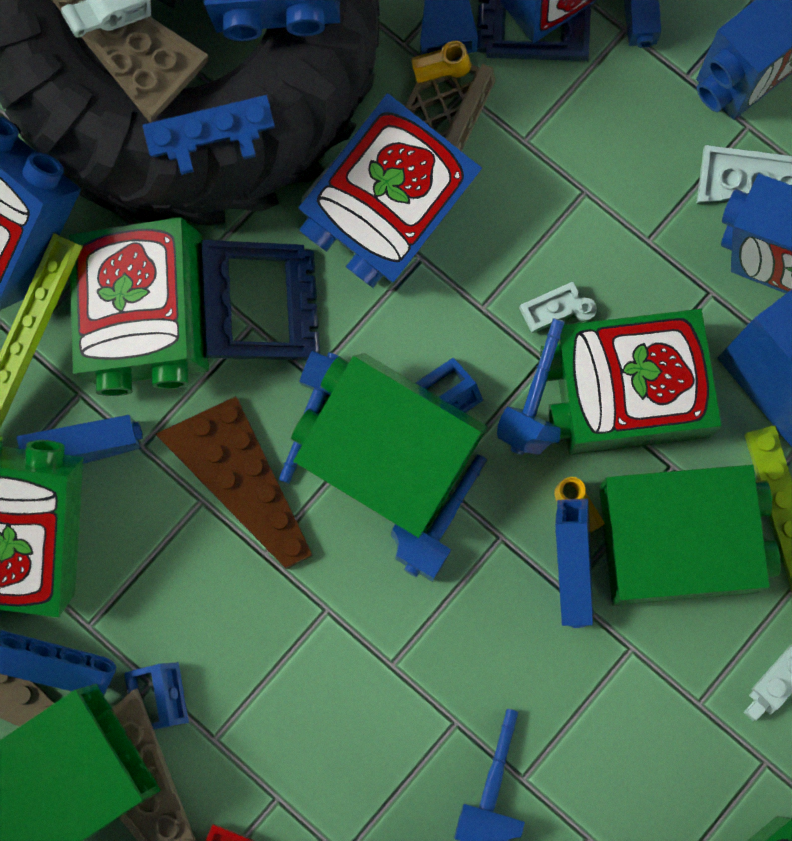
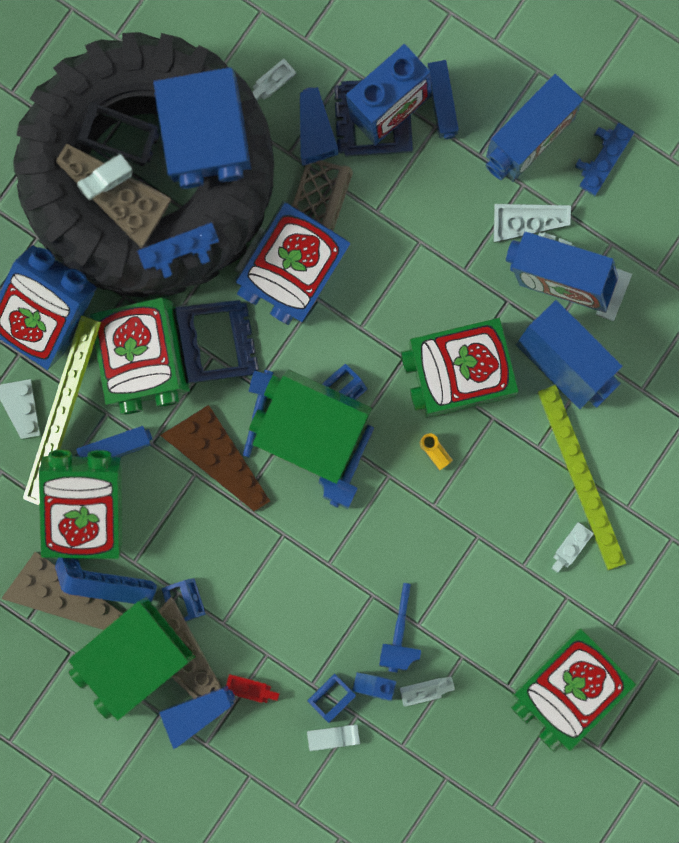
camera: 10 degrees left, 5 degrees up
yellow piece [411,41,471,83] -> none
blue piece [497,318,565,455] -> none
light aqua hinge [519,282,597,334] -> none
blue slope [555,499,593,628] -> none
green brick [599,464,781,606] -> none

